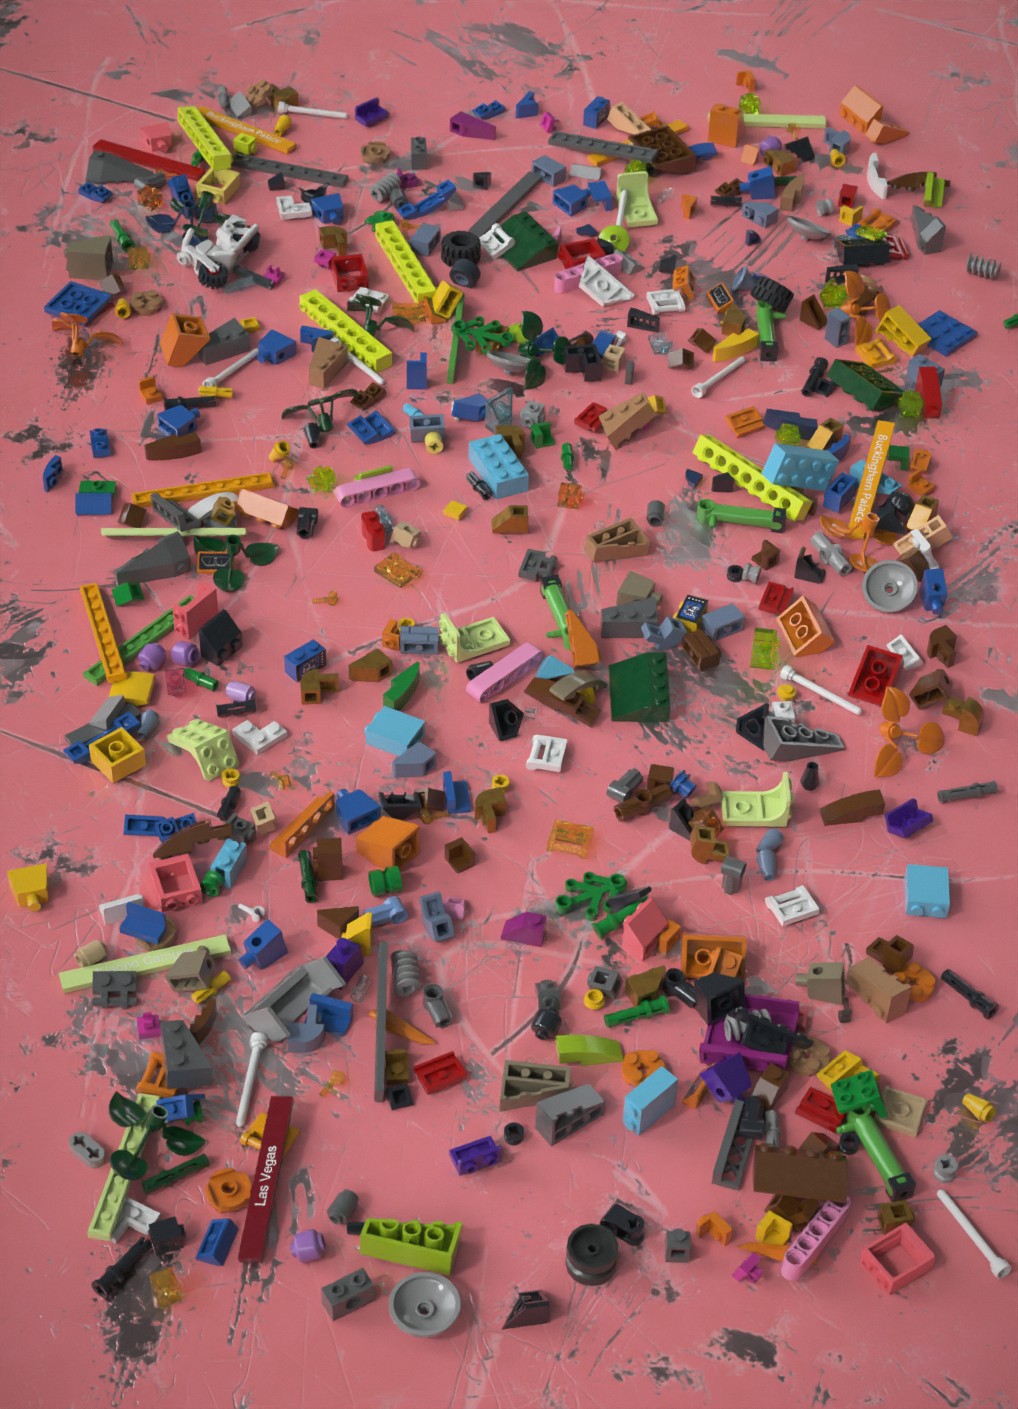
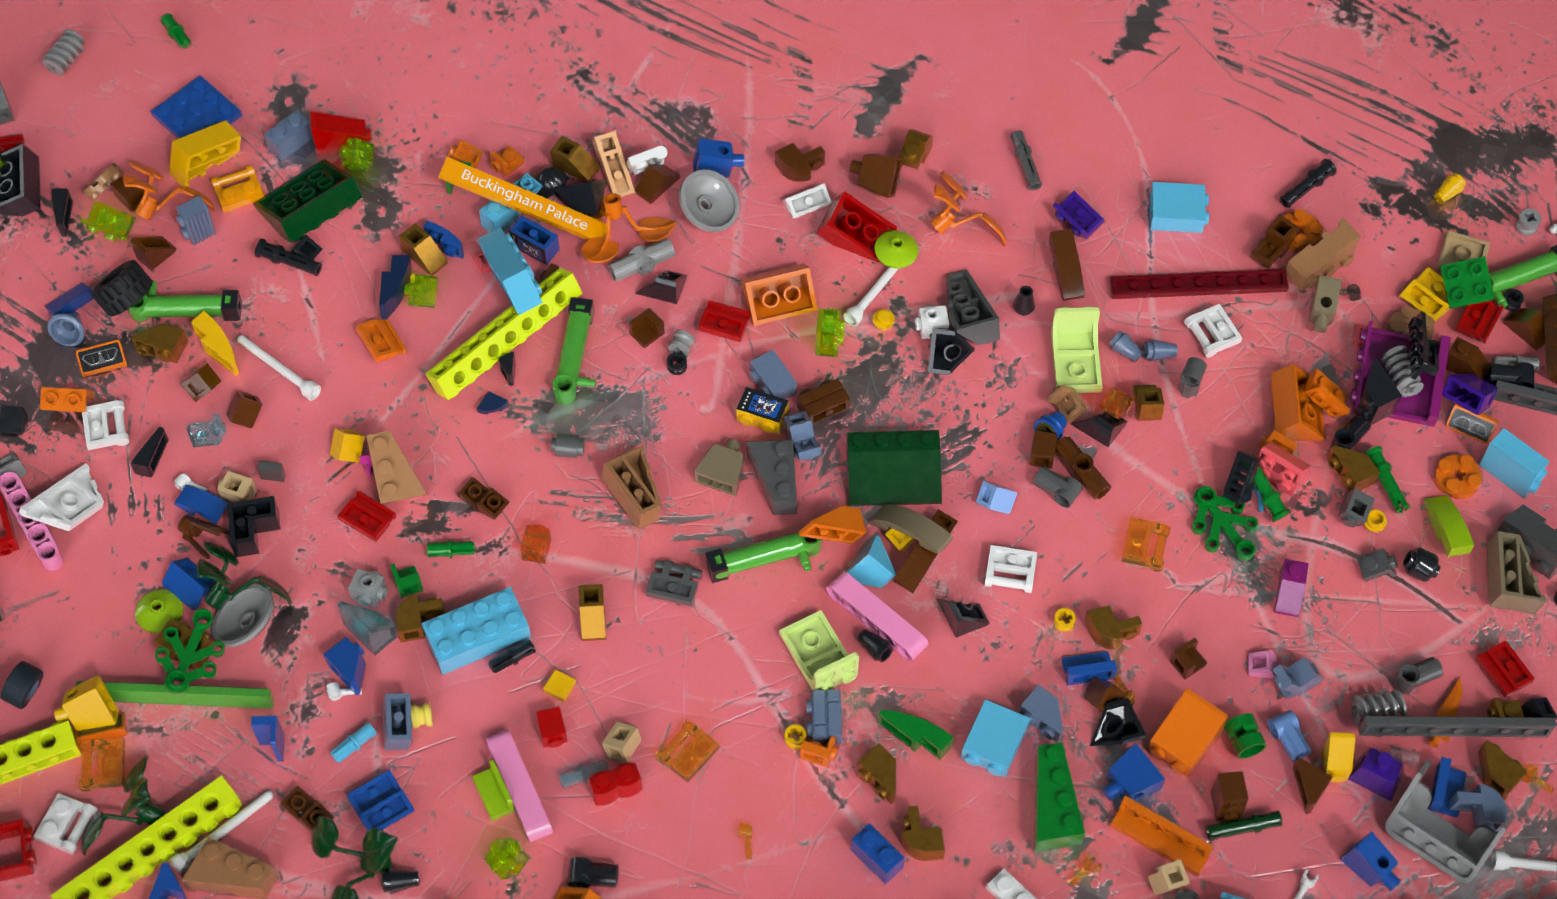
camera: 90 degrees left, 15 degrees up
none -> reddish brown slope [457,477,510,520]
none -> red brick [536,706,568,748]
none -> lime dish [875,231,918,269]
none -> light blue panel [976,481,1017,514]
none -> green wedge [1034,742,1085,852]
none -> dark red tile [1110,269,1289,299]
none -> pearl gold slope [1478,740,1527,800]

